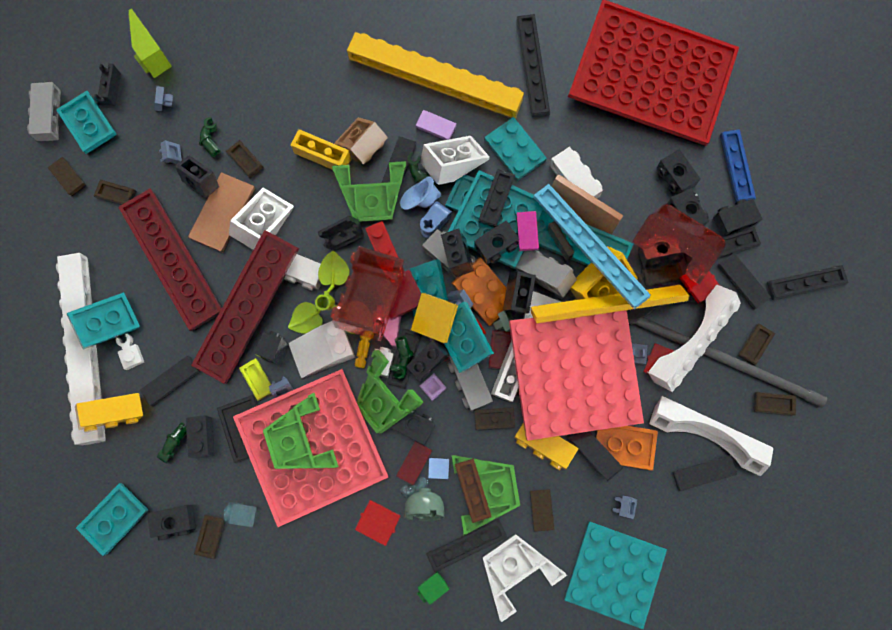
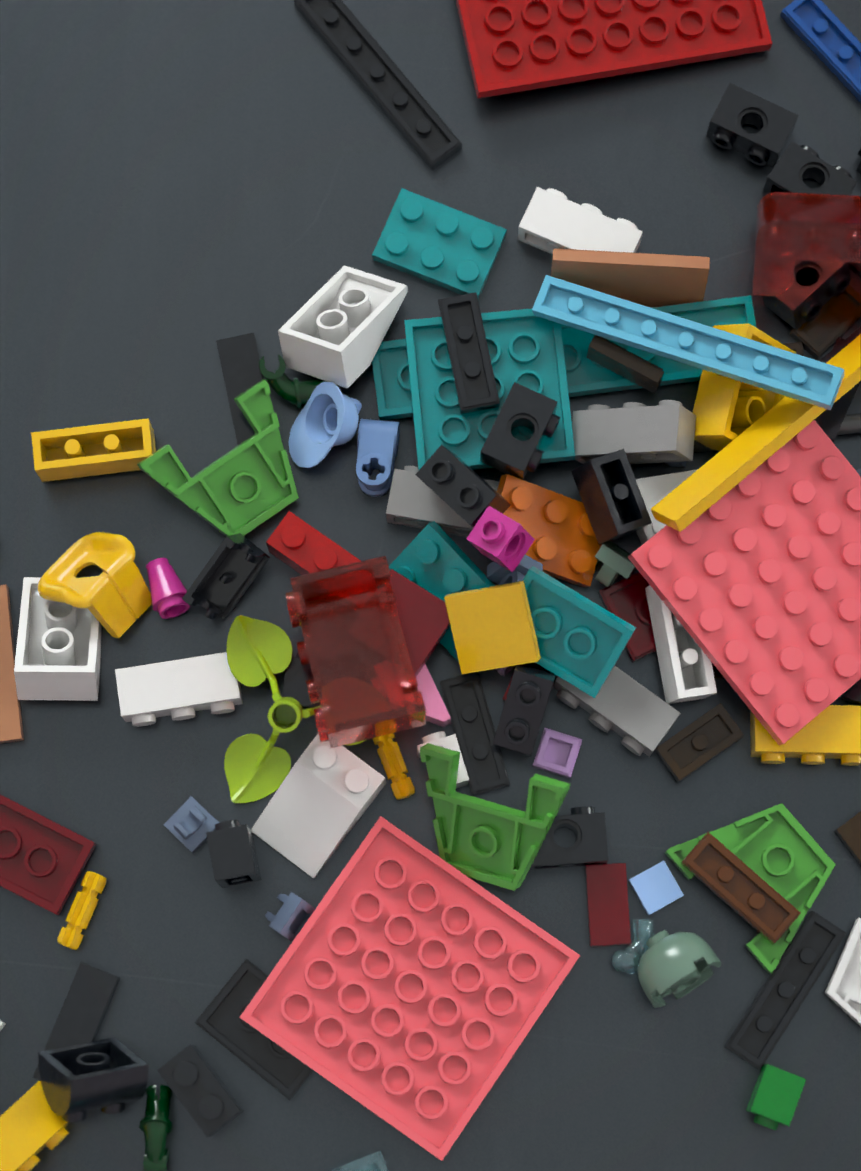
camera: 35 degrees left, 0 degrees up
dark red plate [191,230,300,384] -> none
neon yellow tile [239,358,272,401] -> none
bright green wing [263,393,339,469] -> none
medium nougat slope [334,117,388,164] -> none
yellow brick [347,32,524,118] -> none
red piece [355,500,401,546] -> none
dark green piece [389,336,413,379] -> none
lavender tile [416,110,456,140] -> none
dark pink tile [516,211,539,251] -> none
none -> yellow piece [37,532,152,638]
none -> black brick [38,1038,148,1122]
none -> yellow axle [57,871,107,950]
none -> dark pink cone [146,558,190,619]
none -> sand blue tile [164,796,219,854]
none -> dark pink brick [466,505,535,573]

